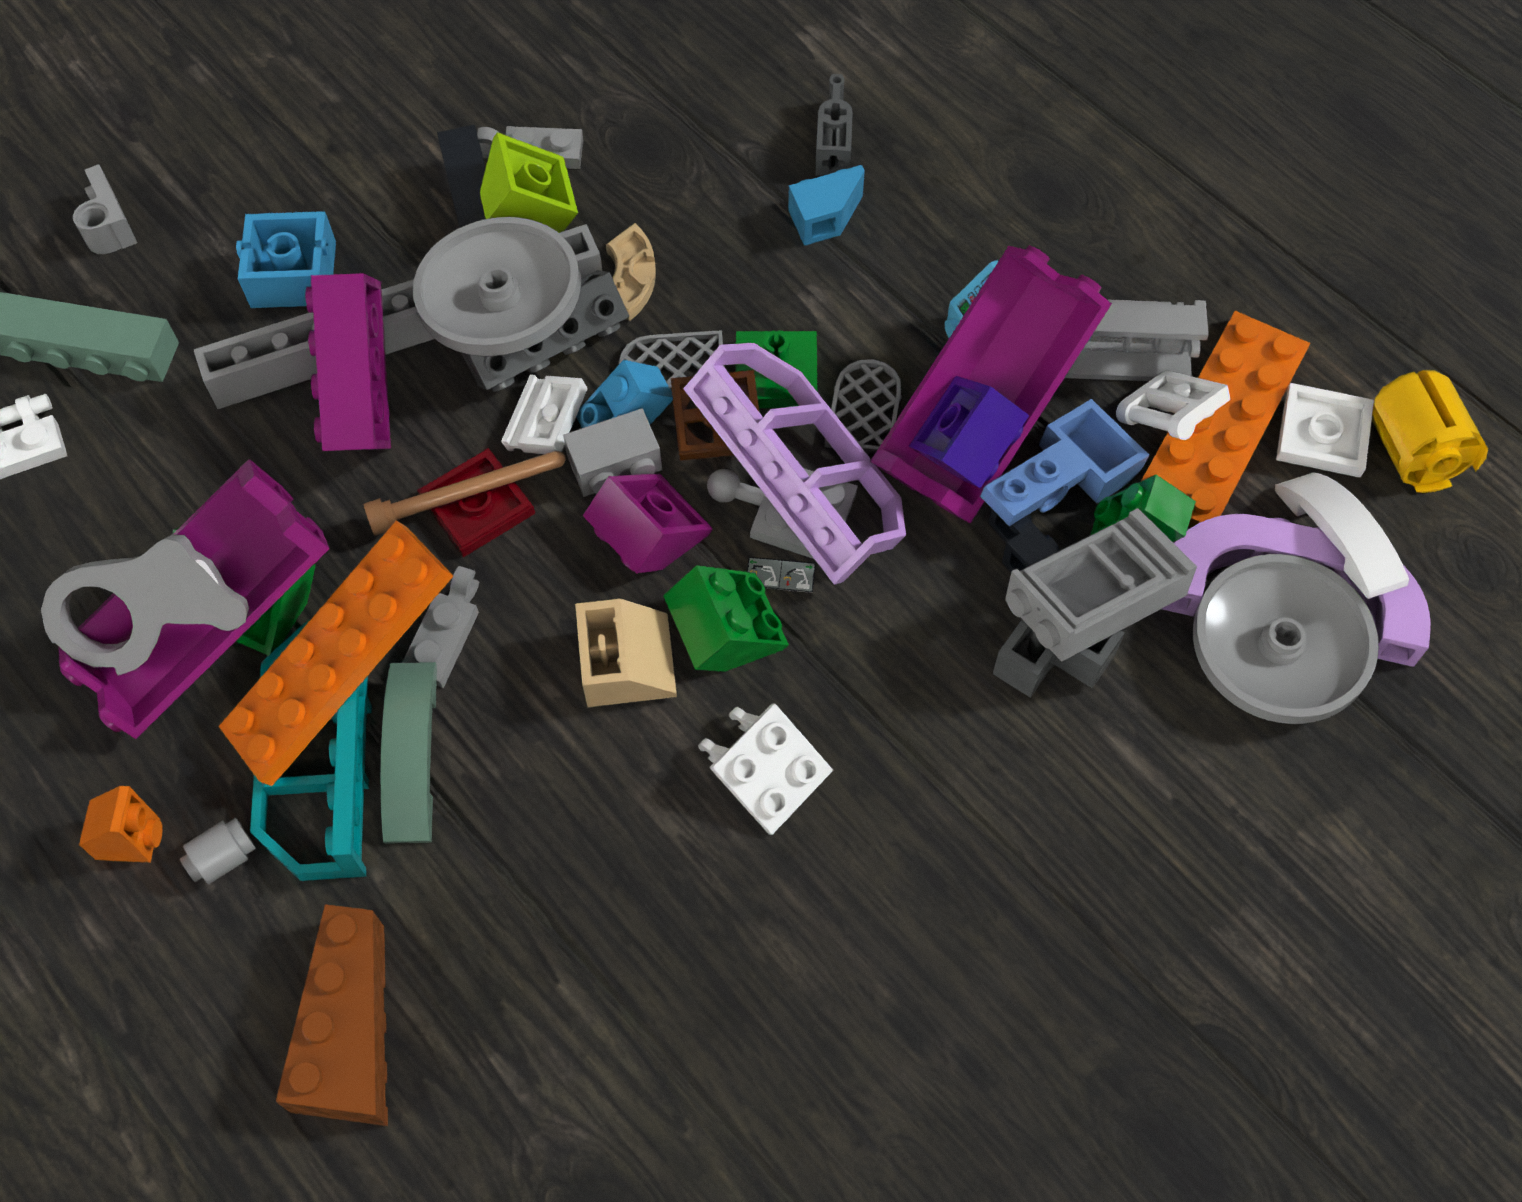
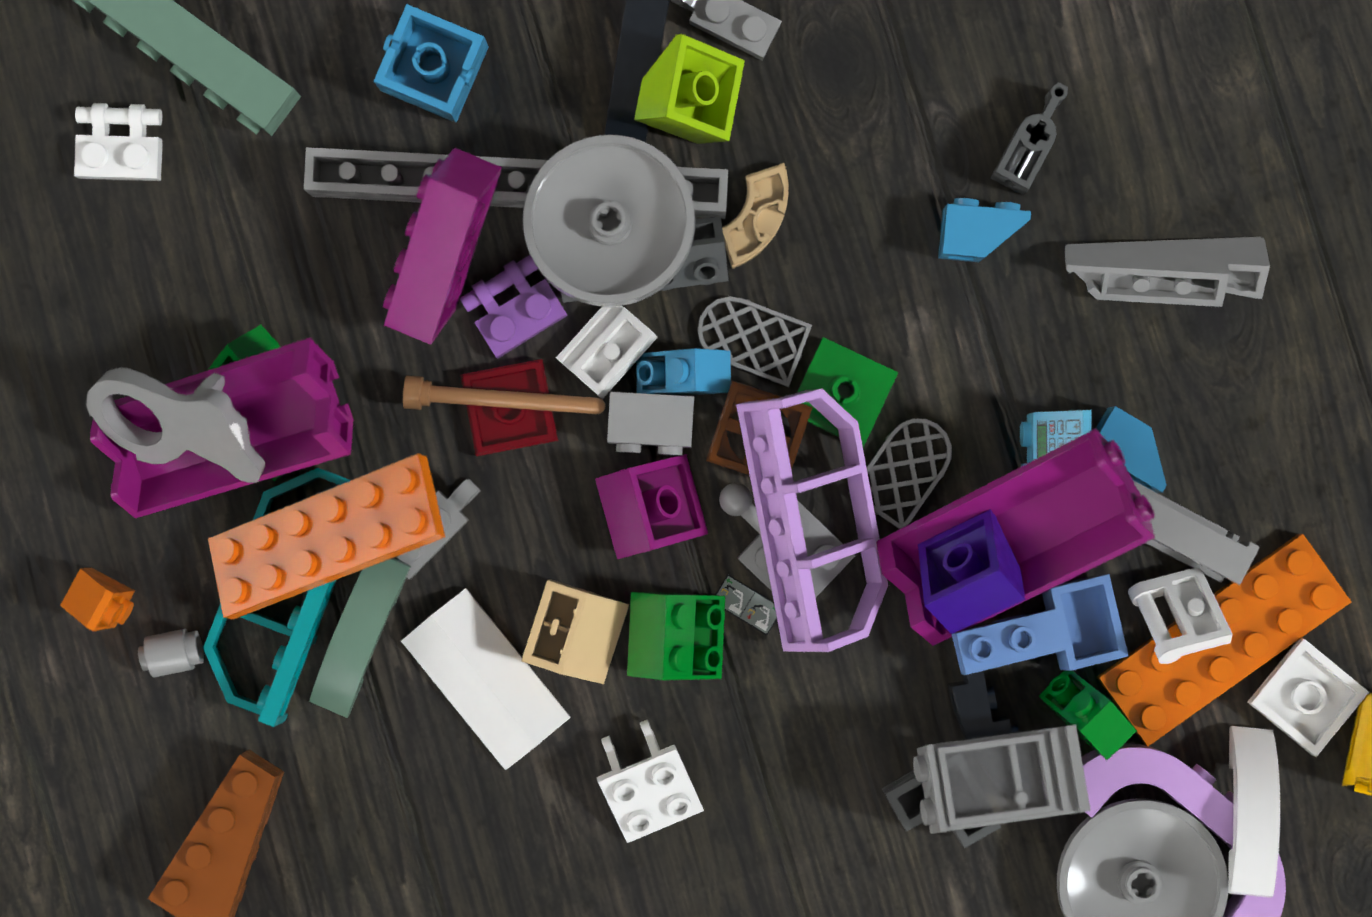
camera: 25 degrees right, 25 degrees up
none -> white slope [401,588,570,770]
none -> medium lavender plate [460,255,568,359]
none -> light grey wedge [1065,237,1270,307]

